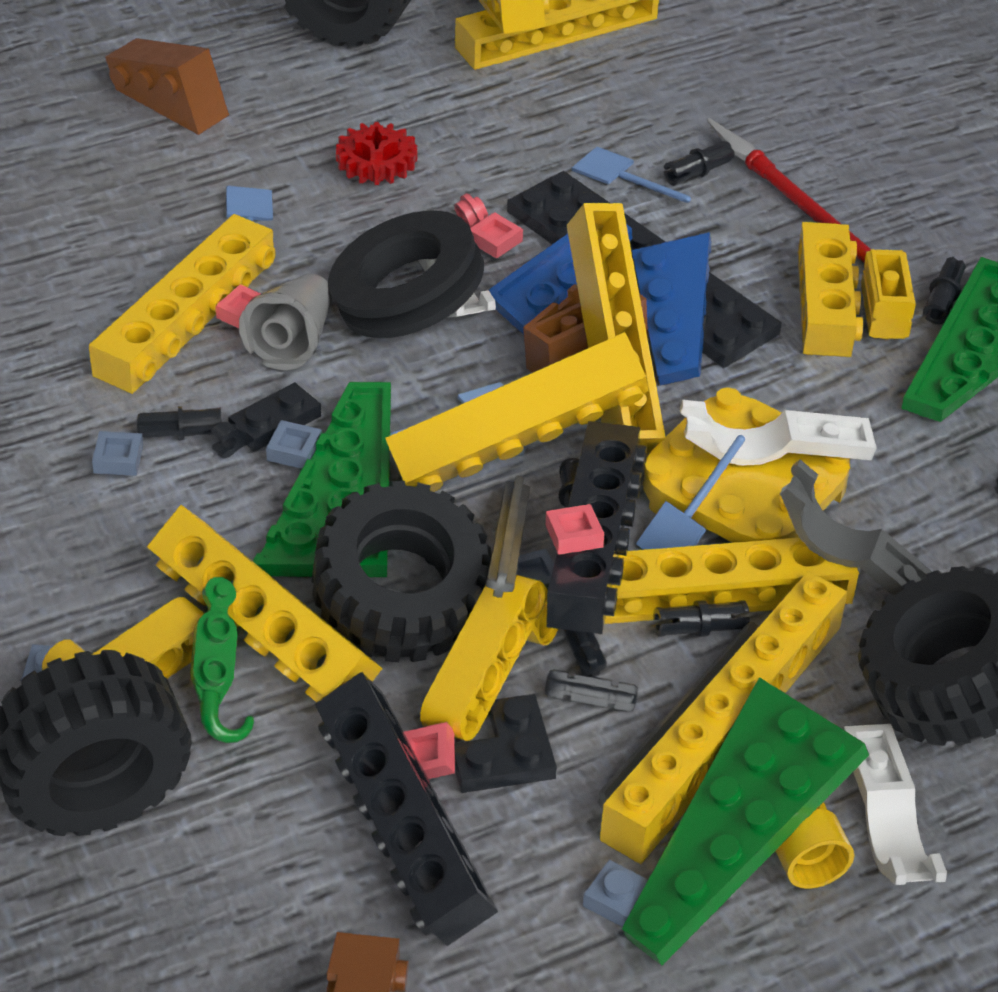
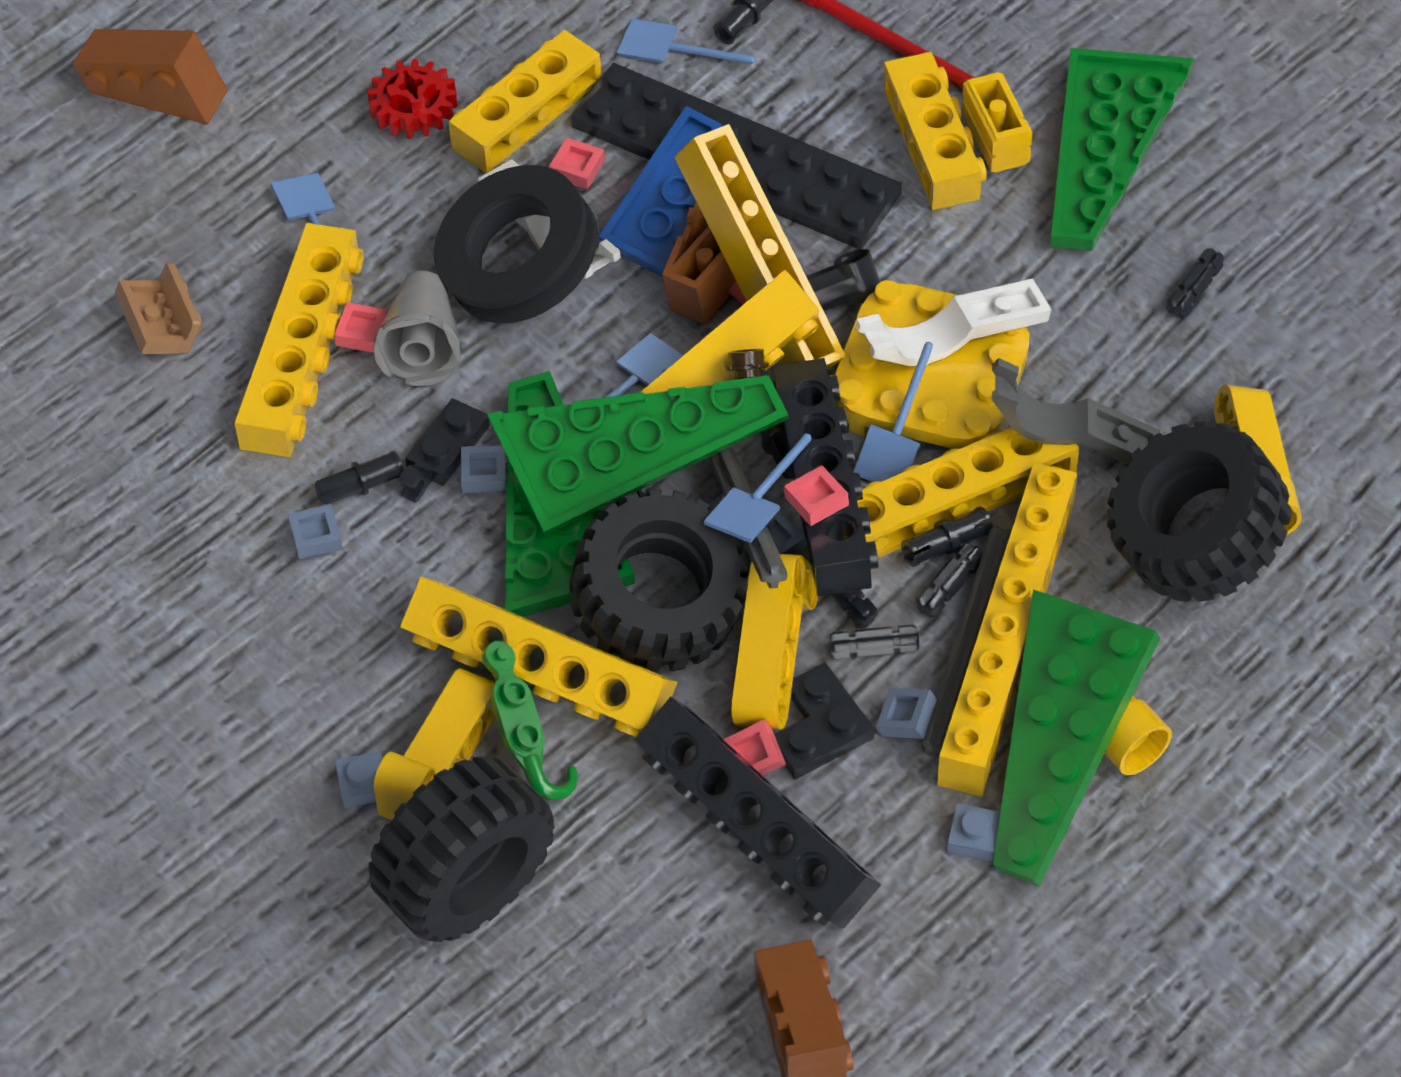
camera: 15 degrees left, 10 degrees up
coral plate [454,193,488,228] -> none
blue wing [632,232,712,386] -> none
white piece [844,724,947,885] -> none
black axle [923,257,966,324] -> none
none -> medium nougat bracket [115,263,202,354]
none -> yellow brick [449,29,601,173]
none -> green wing [487,375,789,536]
none -> medium blue piece [704,434,811,543]
none -> dark brown plate [725,349,769,379]
none -> black piece [806,249,880,311]
none -> sand blue plate [876,688,937,739]
none -> black axle [916,542,983,618]

